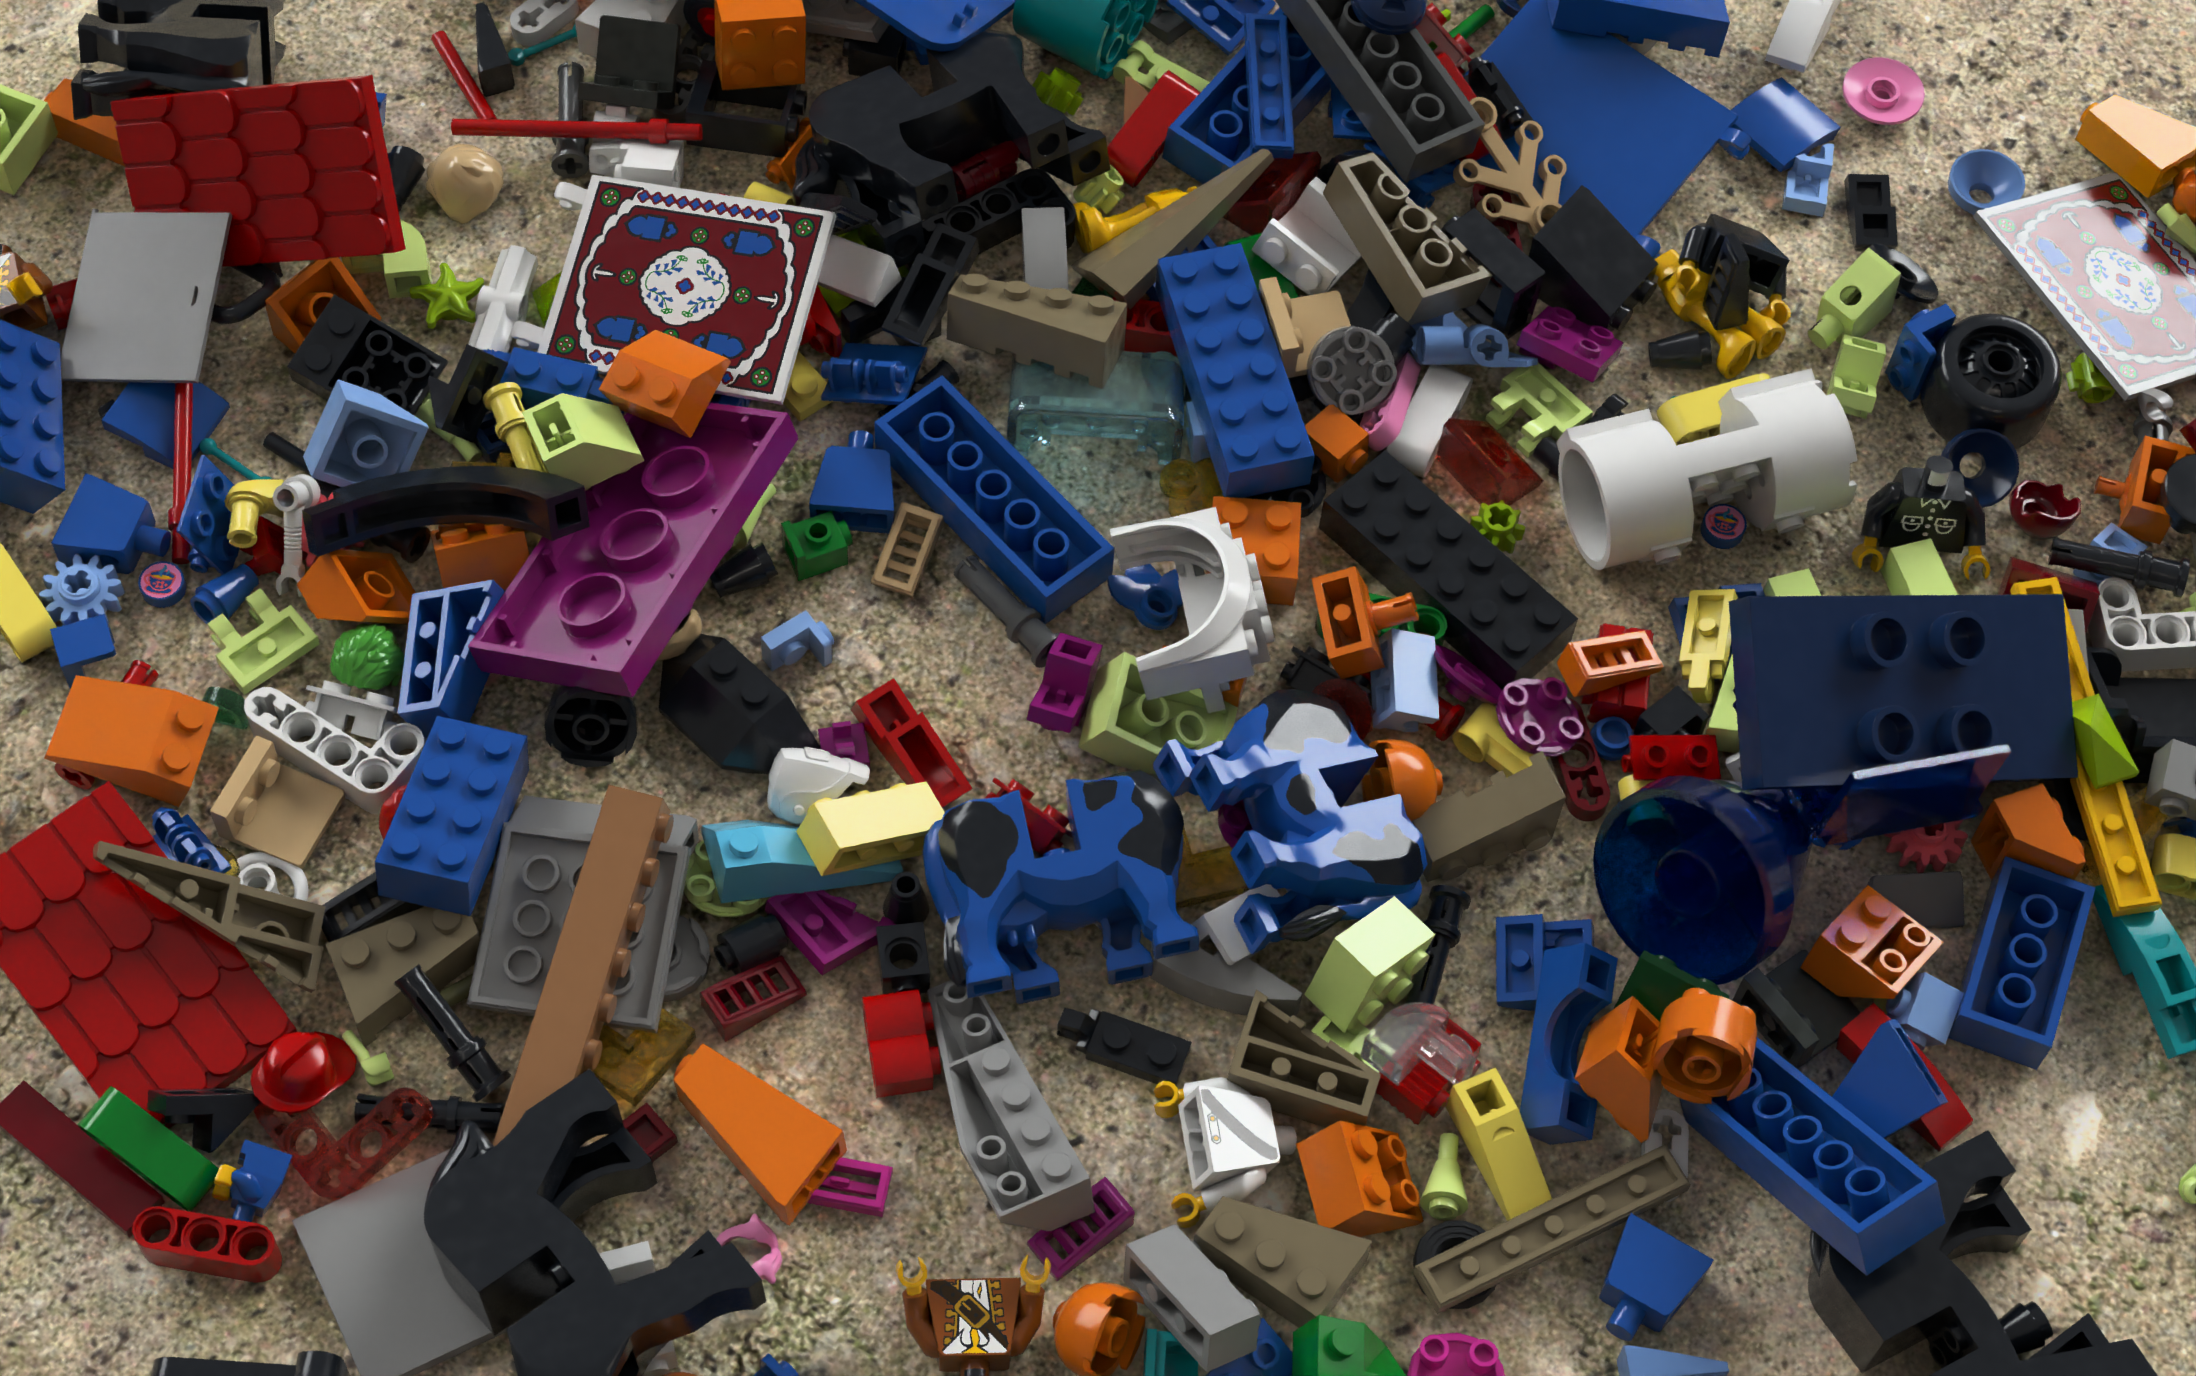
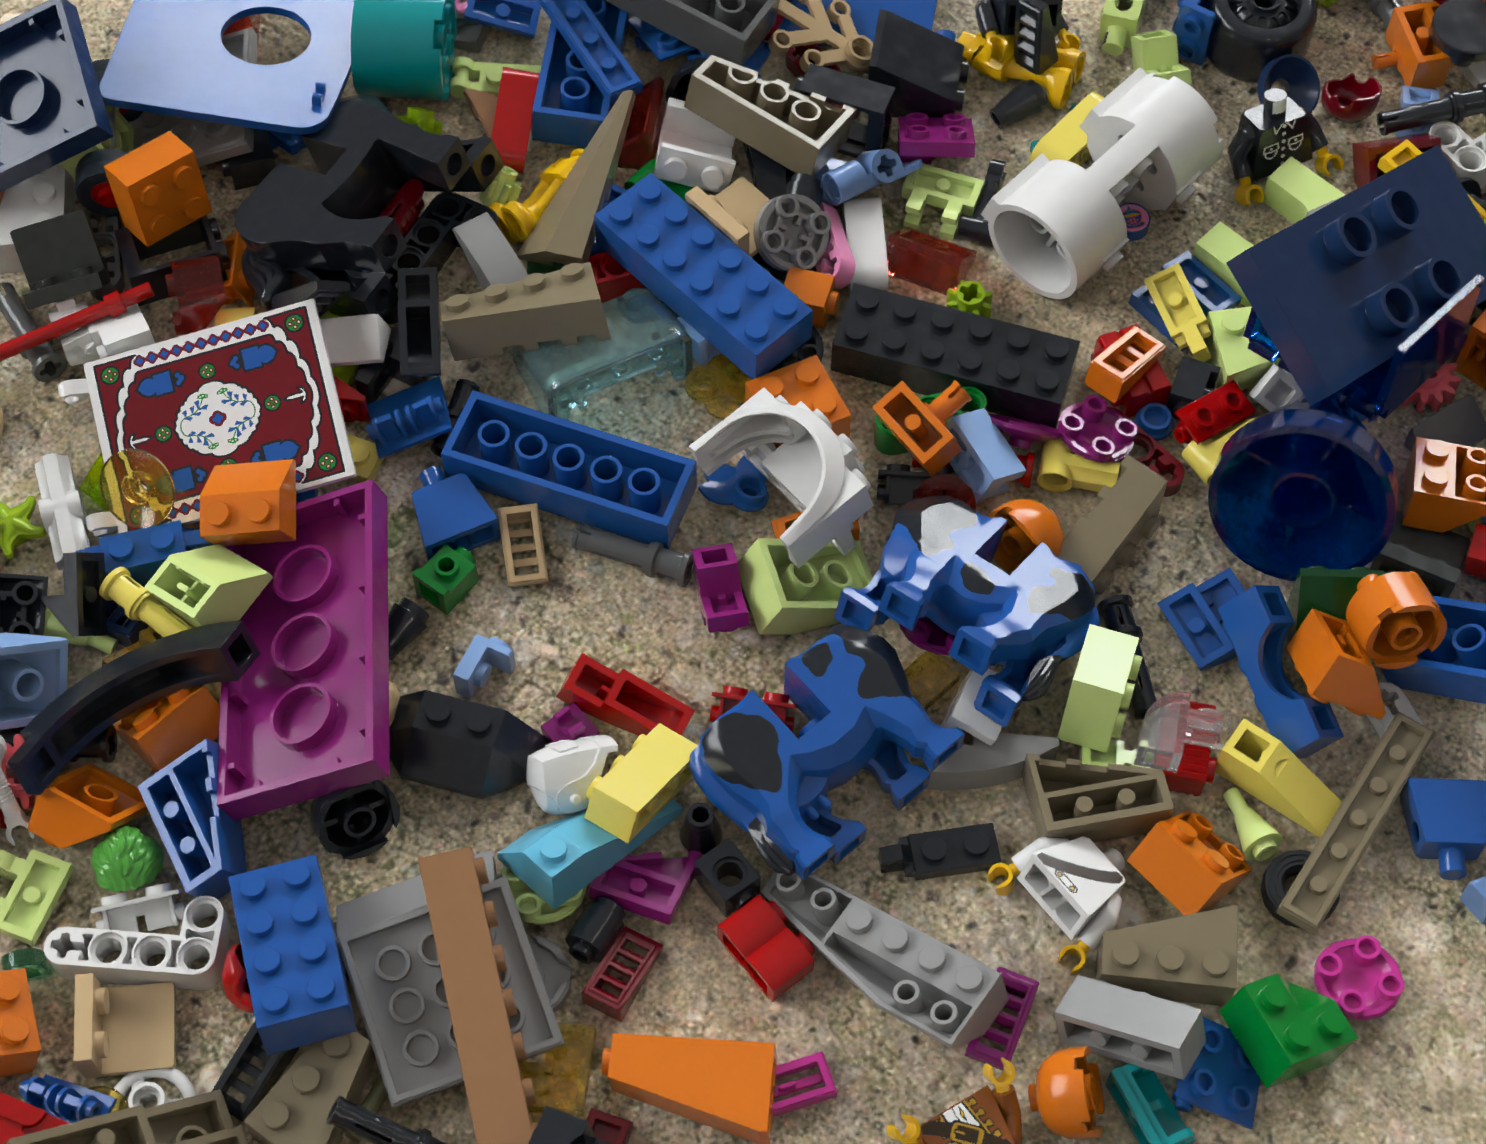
camera: 25 degrees left, 0 degrees up
none -> clear yellow dish [100,448,175,528]
none -> clear red slope [165,255,226,336]

